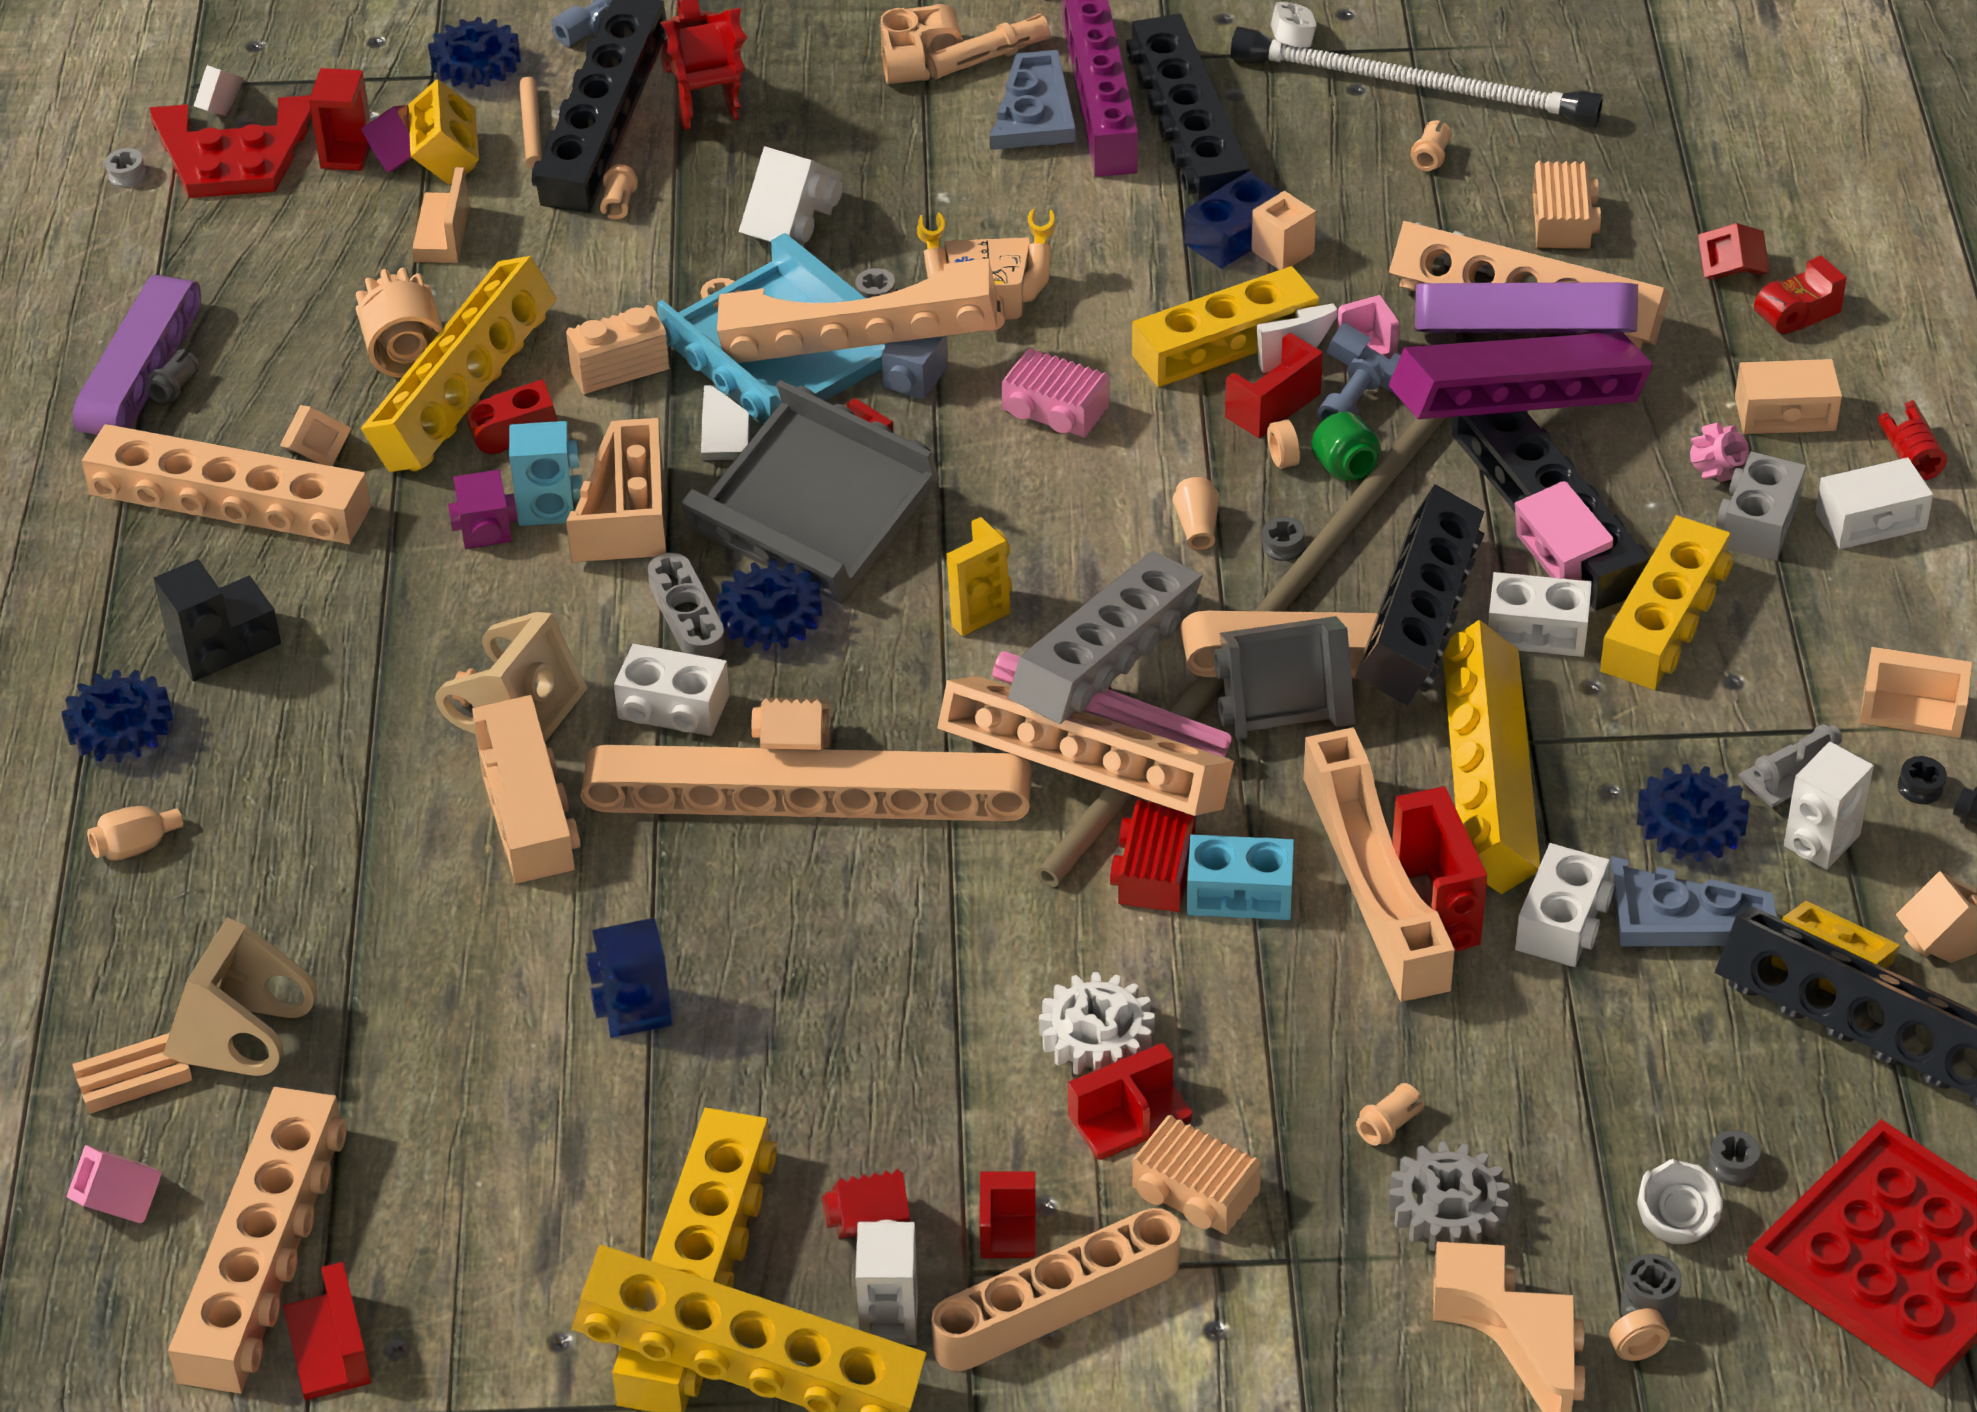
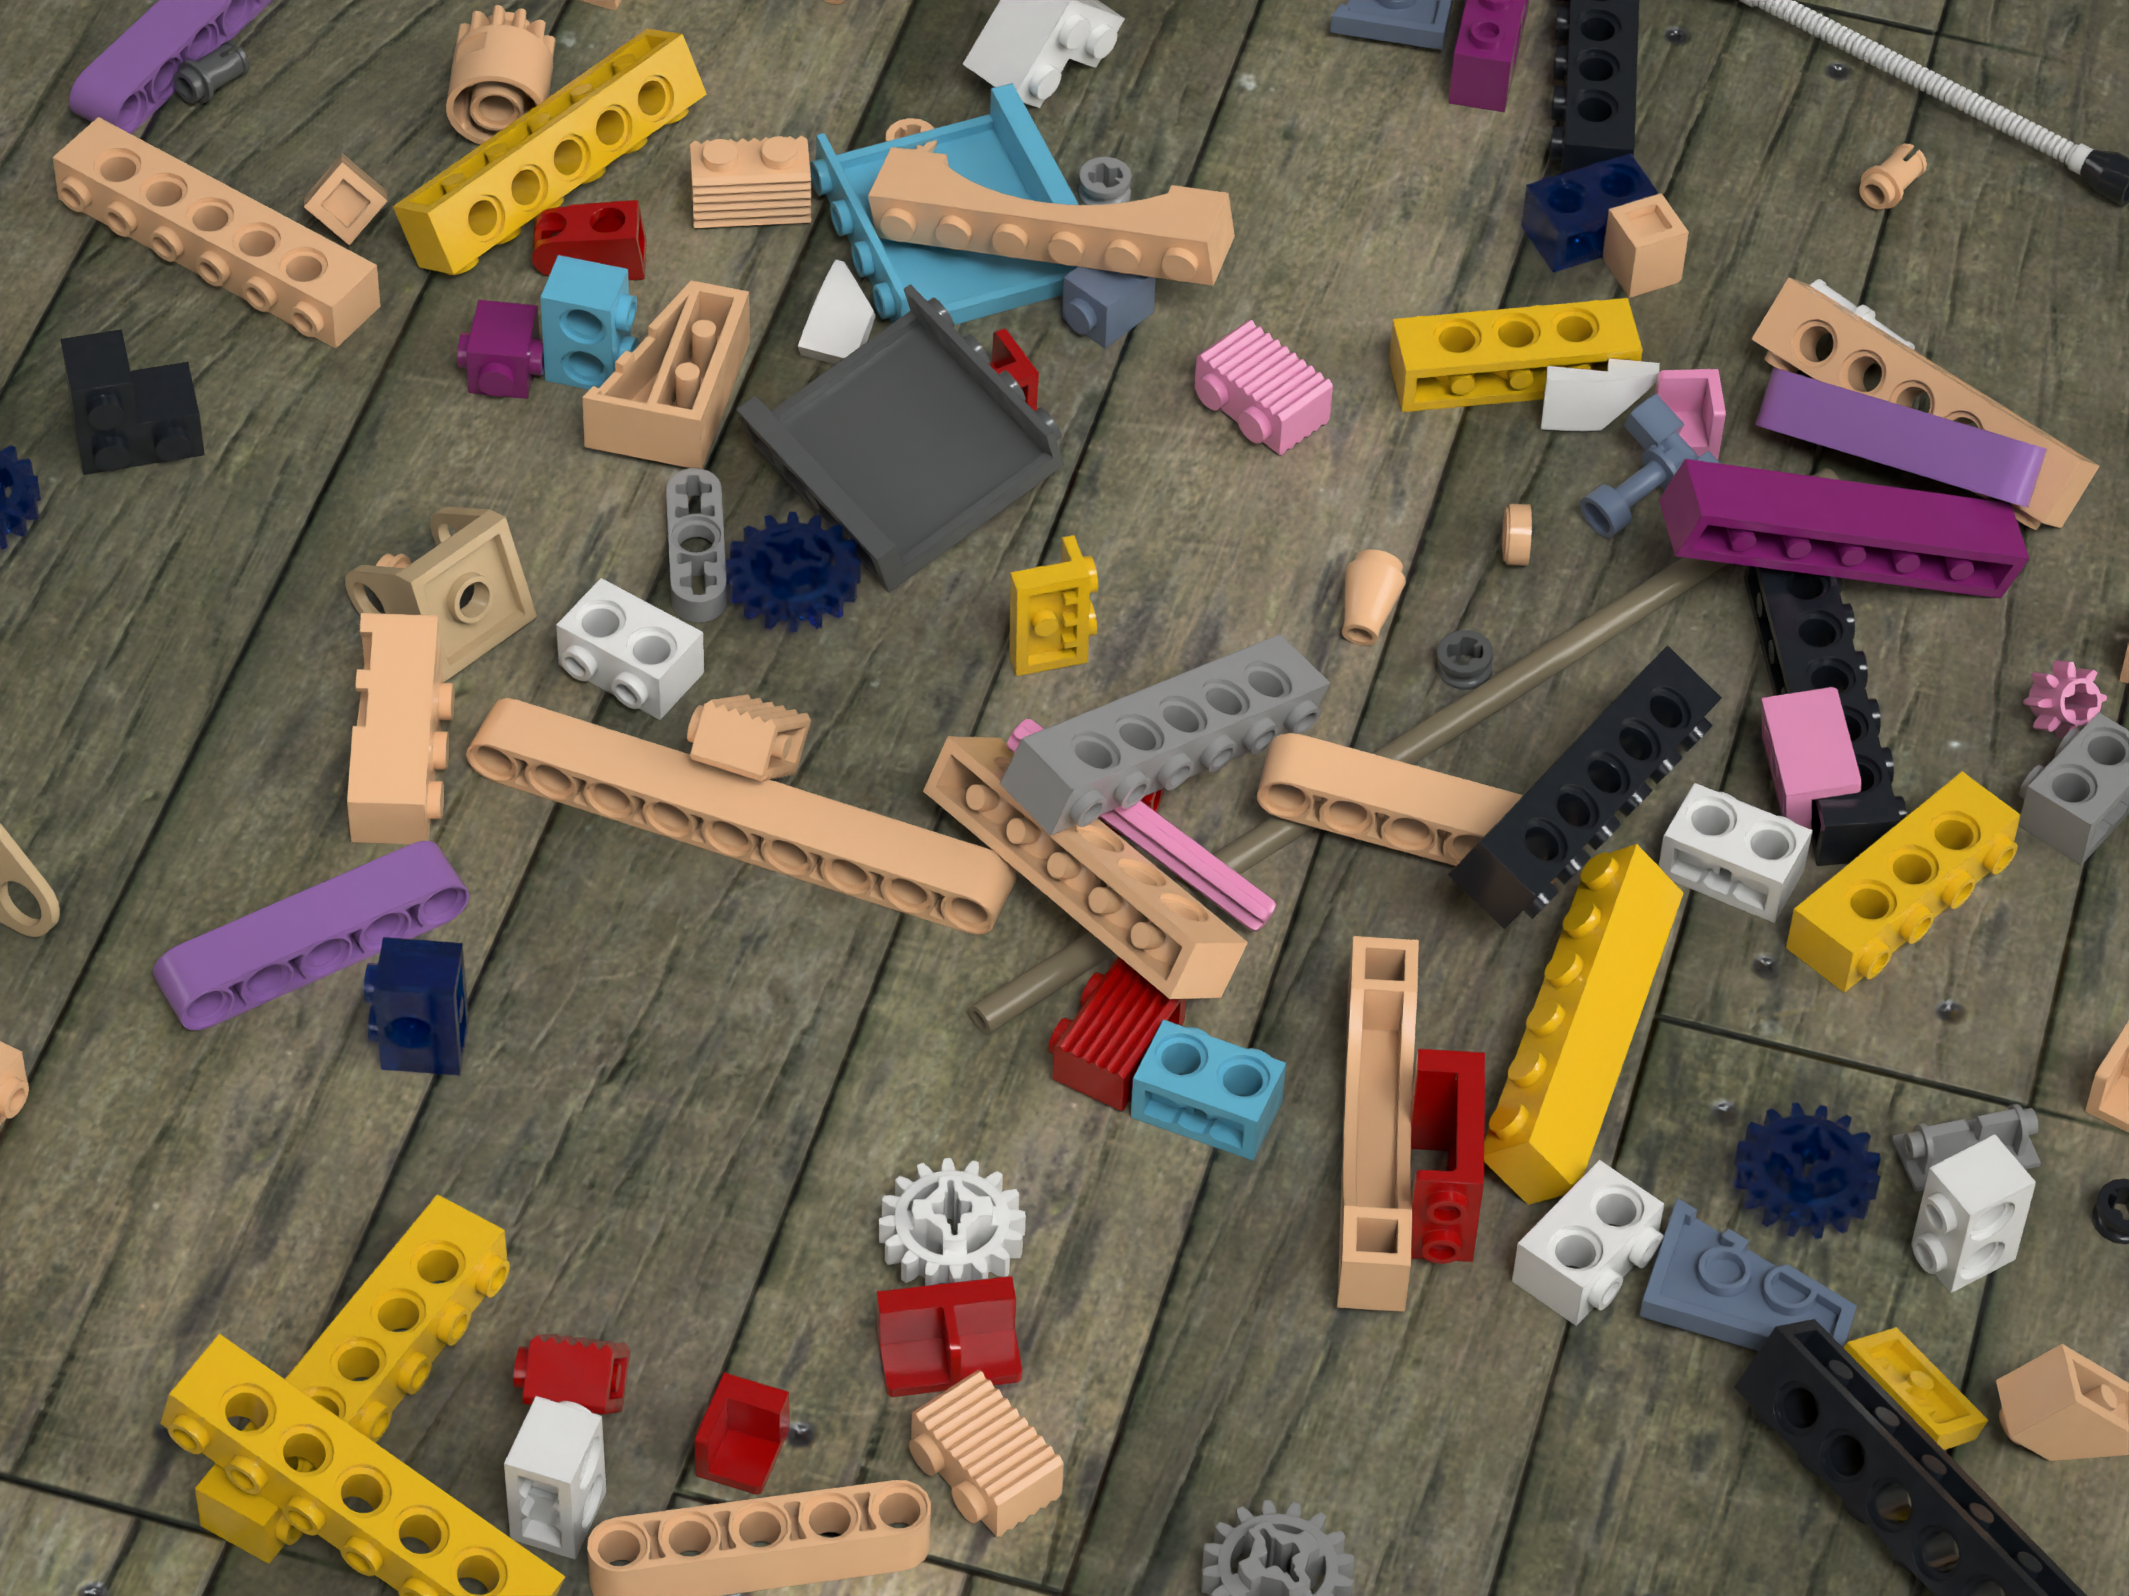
camera: 15 degrees right, 5 degrees up
light nougat torso [917,208,1056,331] -> none
dark grey panel [1214,616,1356,740] -> none
red panel [1225,333,1323,439] -> none
green head [1311,412,1381,481] -> none
light nougat pin [1356,1083,1424,1146] -> none
light nougat brick [1533,161,1601,249] -> none
none -> medium lavender beam [152,841,470,1030]

